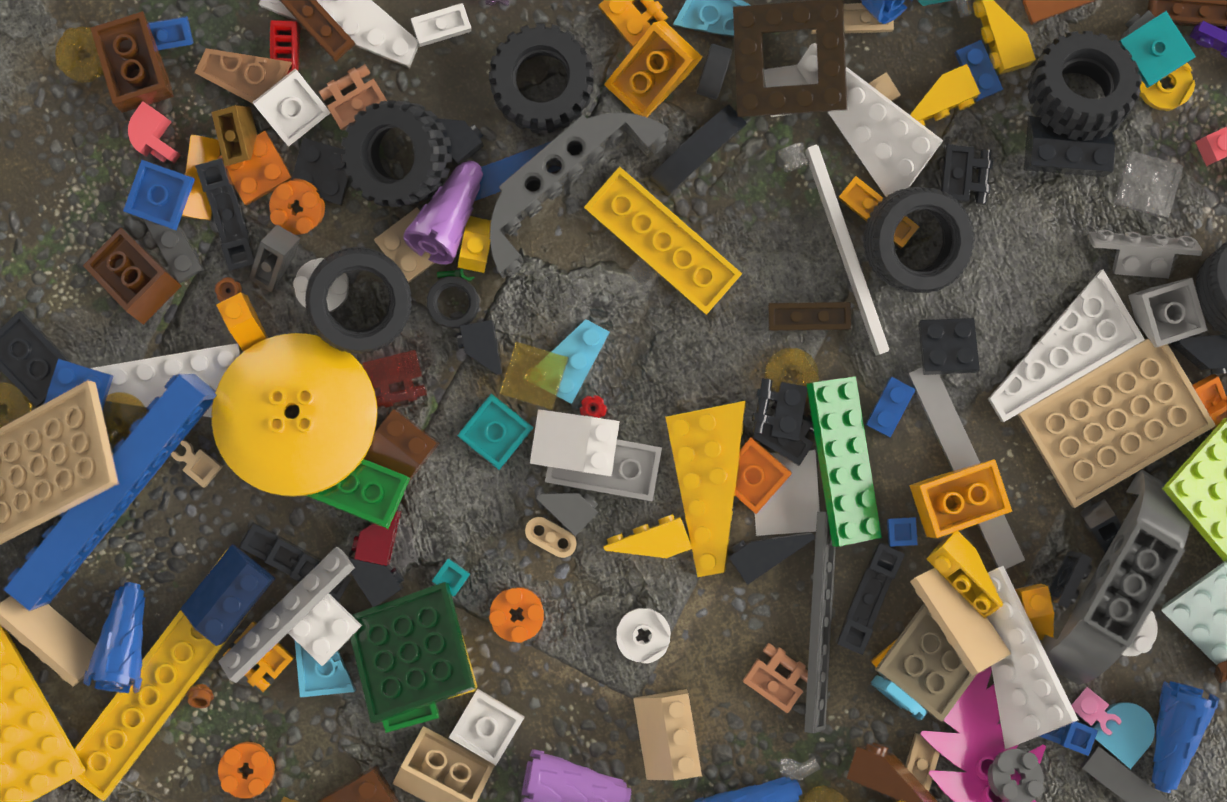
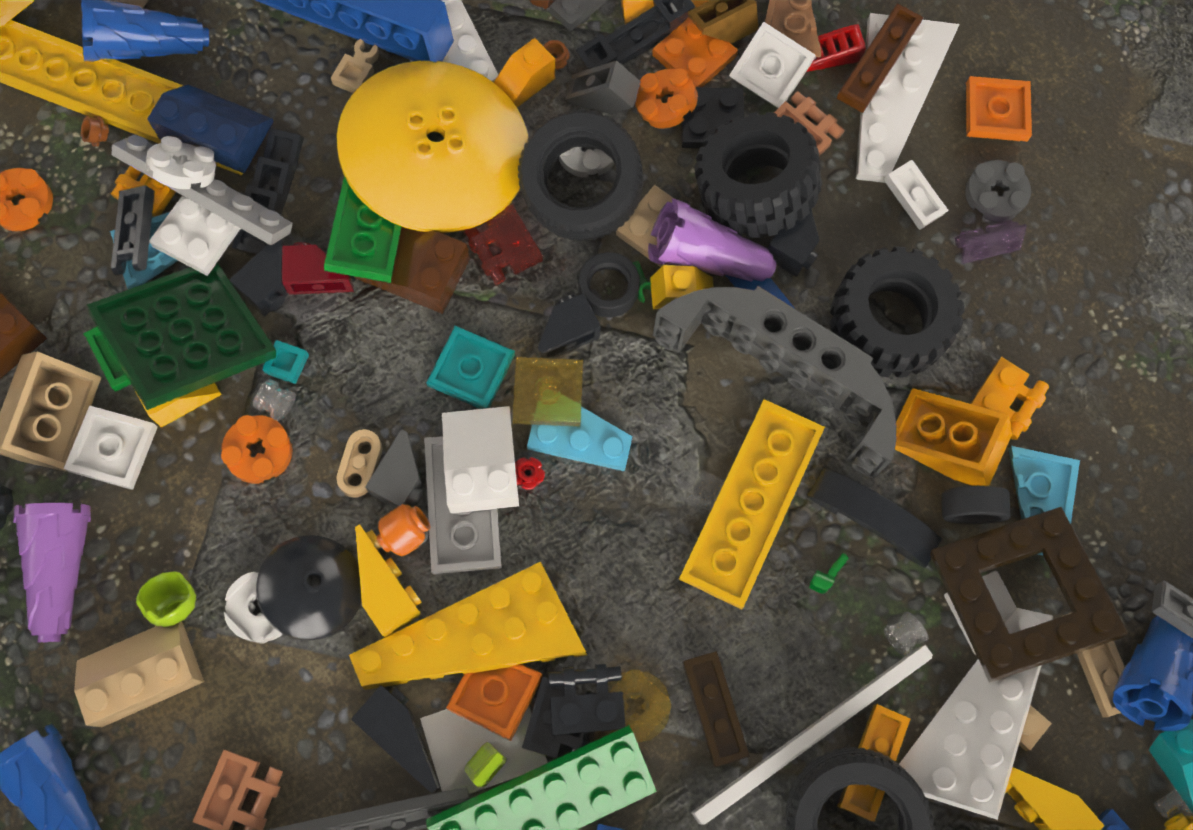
camera: 70 degrees right, 15 degrees down
none -> black hinge [111,185,155,275]
none -> lime hair [136,572,196,627]
none -> white plate [146,136,216,189]
none -> clear wheel [253,379,296,421]
none -> black dish [256,535,362,640]
none -> orange head [377,504,431,556]
none -> lime slope [464,742,507,787]
none -> green hand [809,553,849,594]

